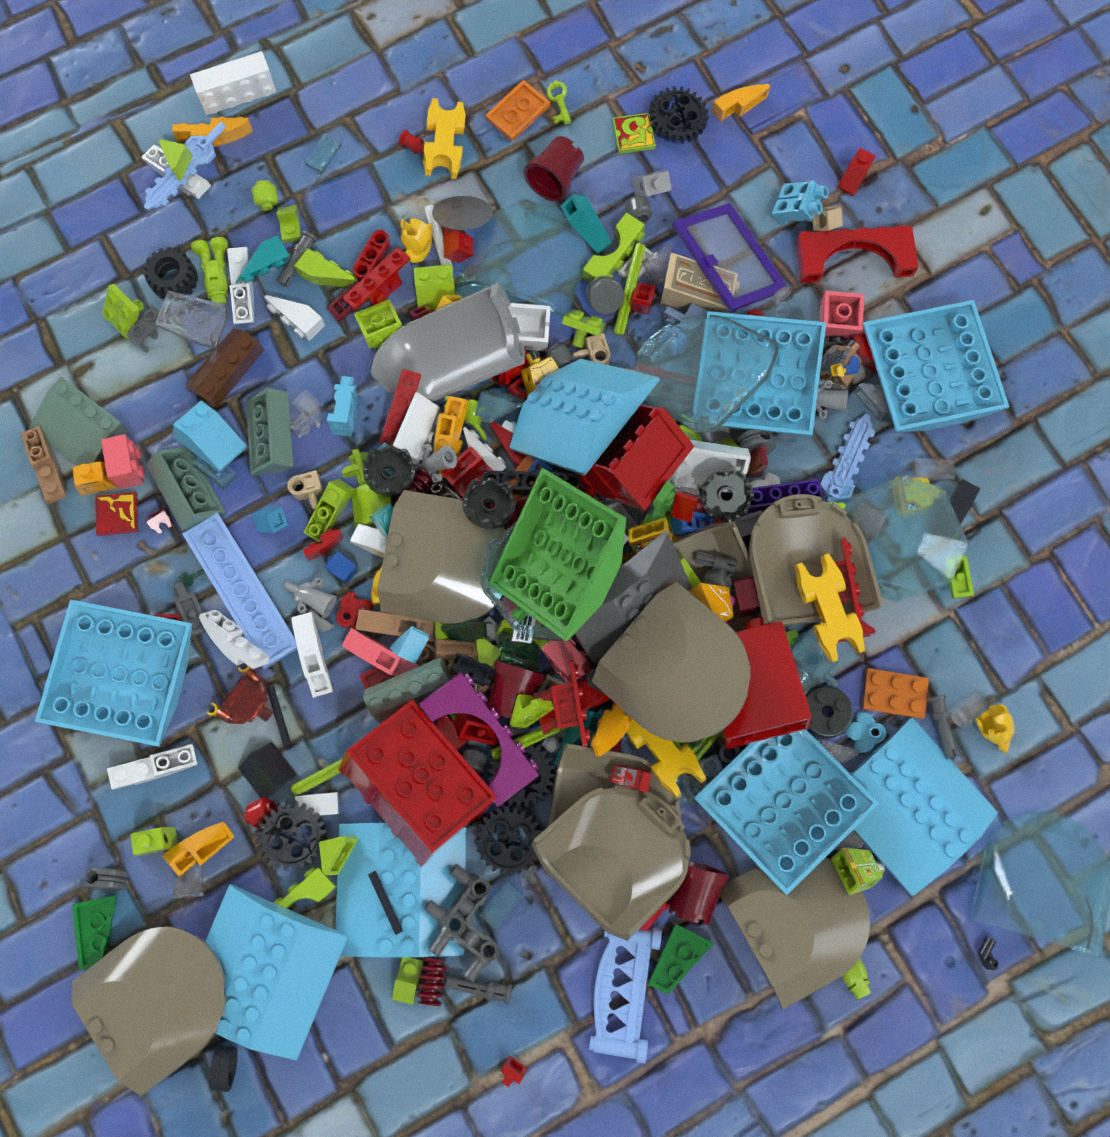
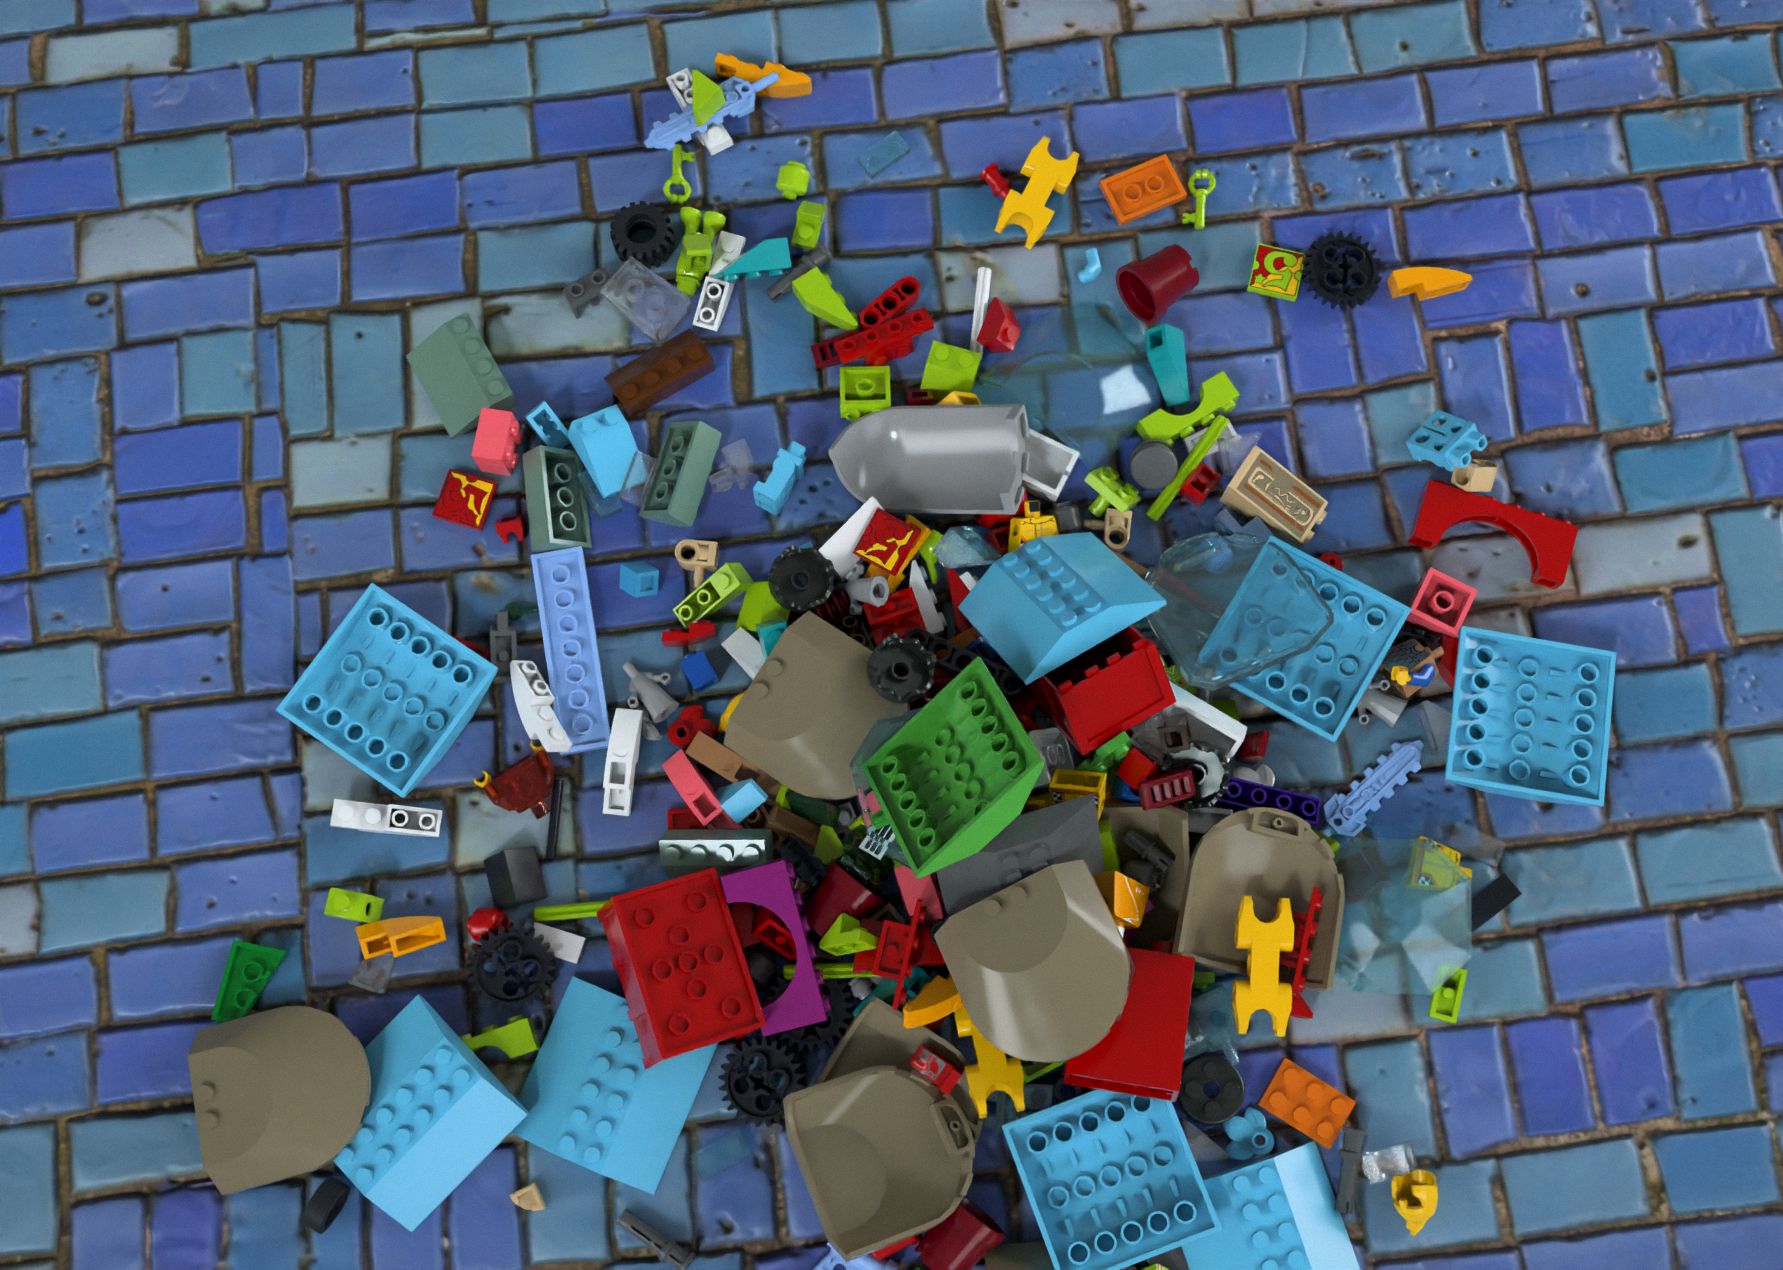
camera: 25 degrees right, 0 degrees up
medium nougat slope [20,426,68,505] -> none
light orange torso [73,462,119,496] -> none
dark grey head [83,868,127,892] -> none
lime plate [102,284,144,339] -> none
white piece [190,51,276,115] -> none
white slope [264,295,325,341] -> none
lime slope [319,836,359,875] -> none
lime hips [341,449,369,486] -> none
black bar [368,871,403,935] -> none
red bracket [379,368,422,446] -> none
lime slope [392,957,424,1005] -> none
yellow helmet [401,218,433,263] -> none
dark red piece [415,957,449,1007] -> none
dark grey pin [423,864,499,983] -> none
flat silver sticker [432,196,493,230] -> none
dark grey head [625,196,653,224] -> none
light grey torso [632,169,672,197] -> none
door [671,201,791,312] -> none
dark red slope [733,576,761,617] -> none
dark grey head [737,429,776,454] -> none
red slope [837,147,876,196] -> none
none -> tan tile [509,1182,547,1211]
none -> medium azure slope [524,401,570,449]
none -> clear tile [618,451,661,508]
none -> lime piece [663,144,694,205]
none -> lime slope [682,232,712,273]
none -> tile [853,508,921,577]
none -> medium azure arm [1078,248,1101,283]
none -> dark red slope [1137,769,1196,811]
none -> dark brown brick [1157,713,1192,754]

